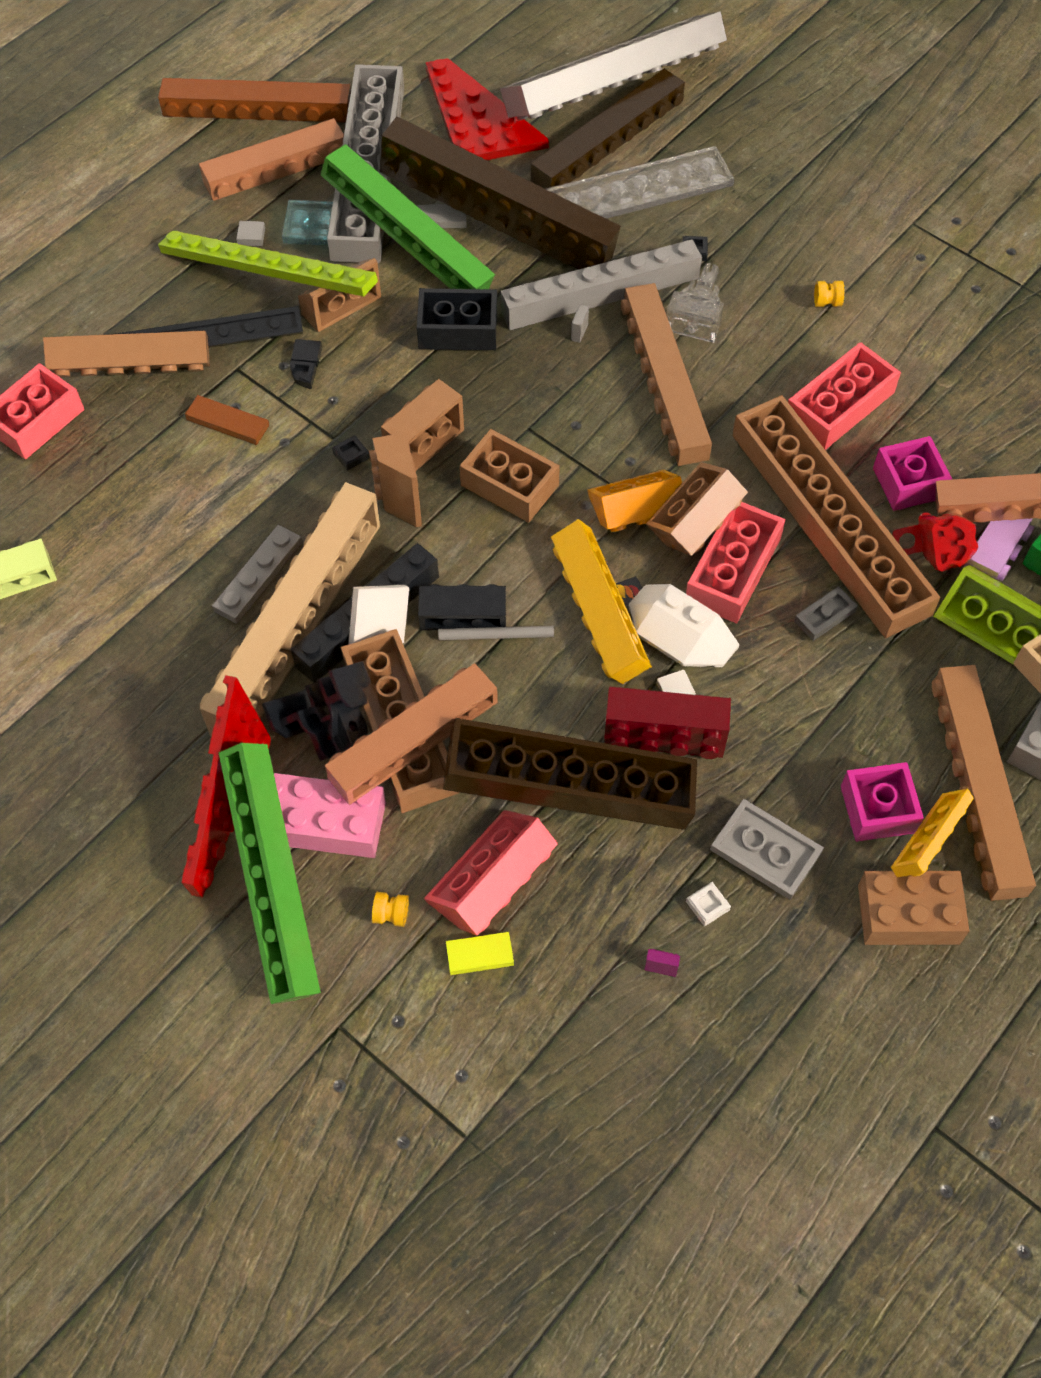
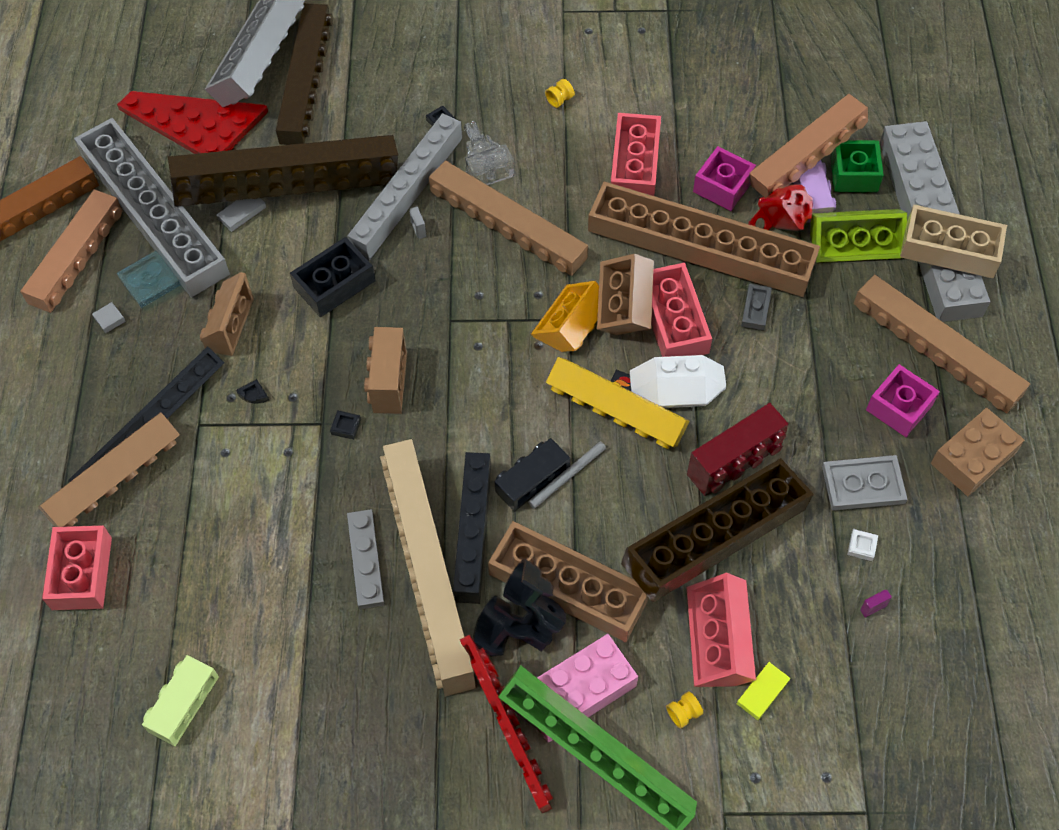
camera: 40 degrees left, 0 degrees up
lime plate [158,231,378,297] -> none
dark orange tile [185,395,269,445] -> none
black tile [291,339,322,367] -> none
bright green brick [321,144,495,289] -> none
nougat brick [324,663,498,805] -> none
white tile [349,585,409,644] -> none
medium nougat slope [369,432,422,527] -> none
medium nougat brick [460,429,560,523] -> none
clear plate [546,146,734,219] -> none
white tile [656,670,696,695] -> none
yellow plate [891,788,974,877] -> none

